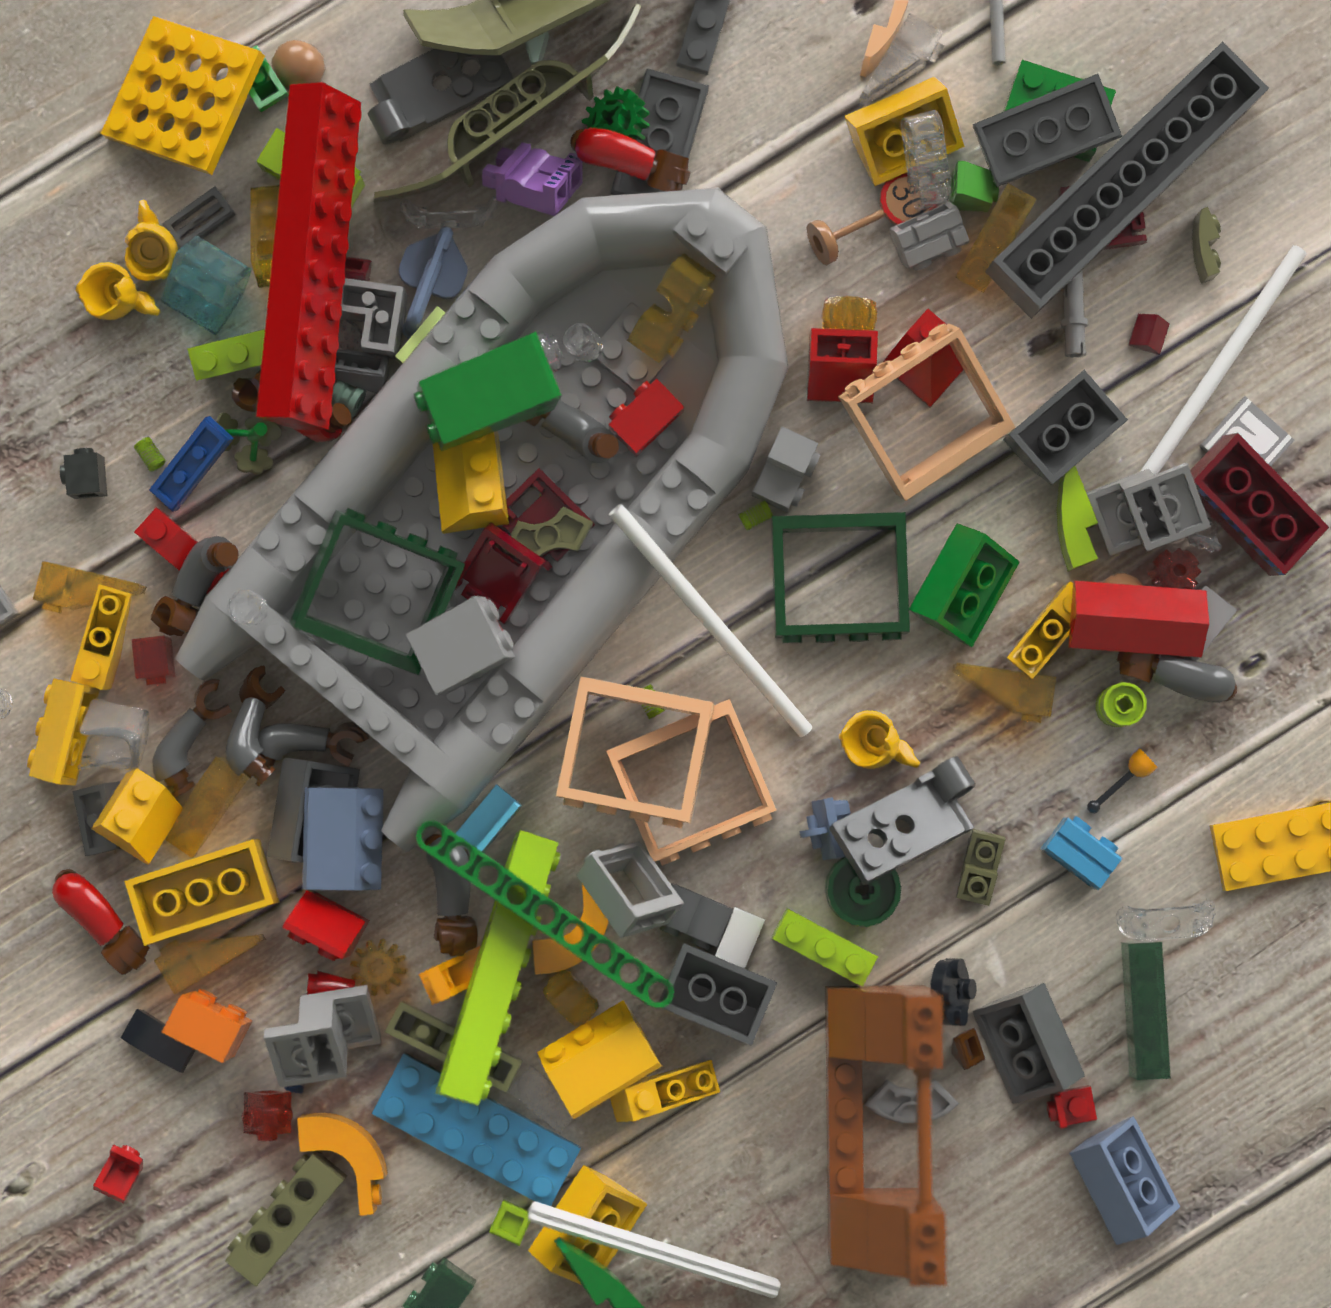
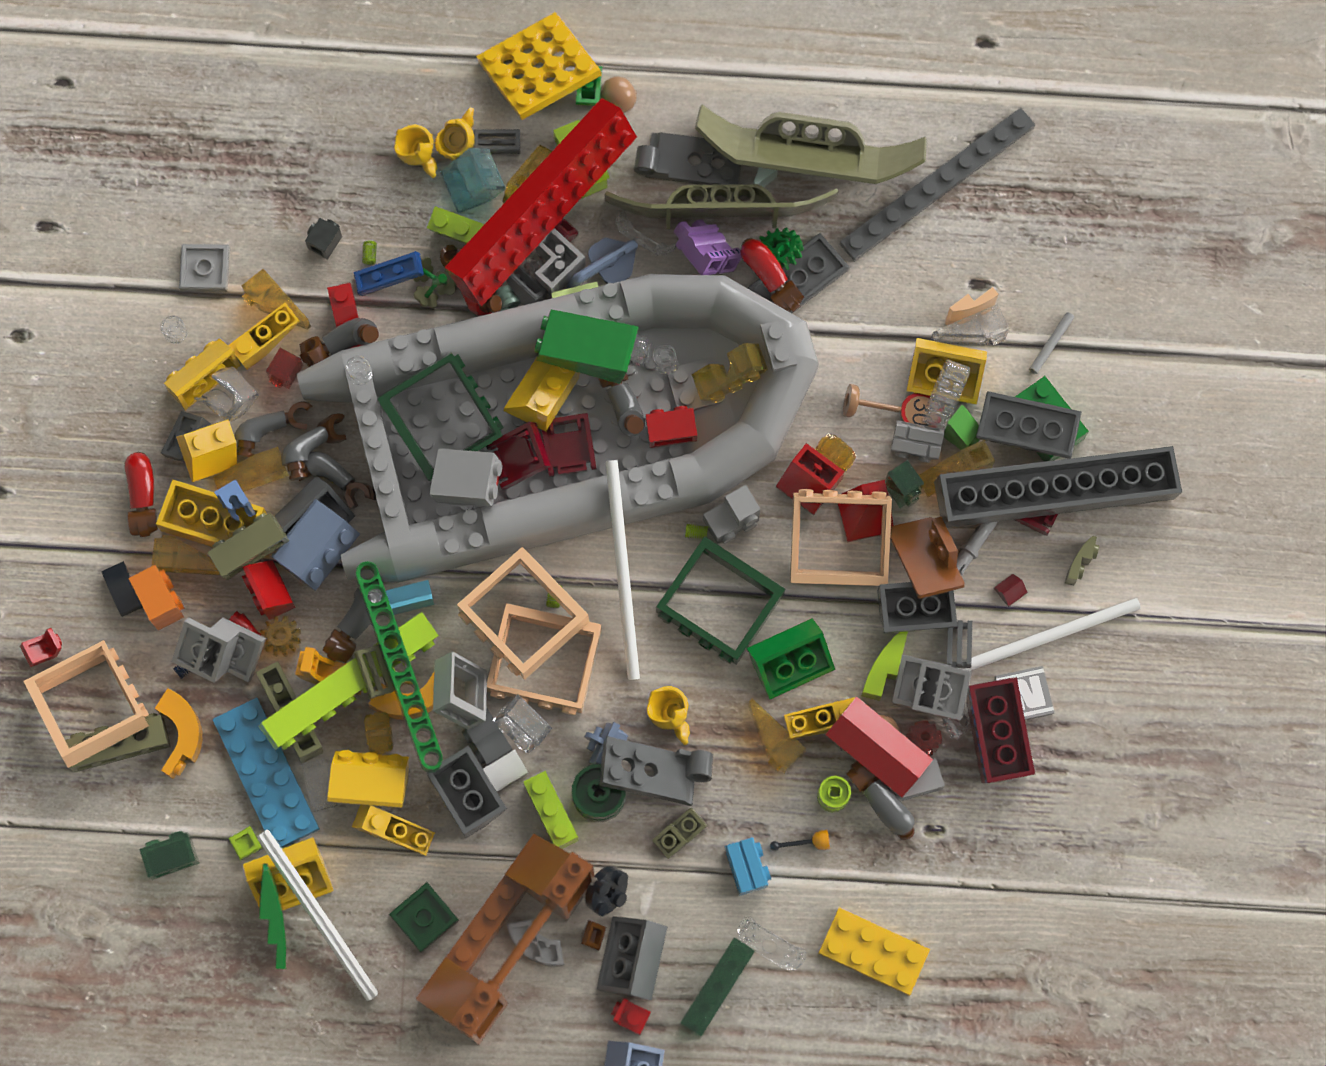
camera: 30 degrees right, 10 degrees down
clear red brick [242,1090,293,1141] -> none
olive tile [503,507,594,562] -> none
none -> light nougat window [24,640,149,768]
none -> olive brick [207,513,290,580]
none -> medium blue hinge [215,479,256,521]
none -> olive tile [354,644,394,699]
none -> dark green tile [389,882,459,953]
none -> clear brick [493,694,553,753]
none -> clear green brick [885,460,924,508]
none -> dark orange bracket [890,517,965,598]
none -> dark grey tile [947,620,973,668]

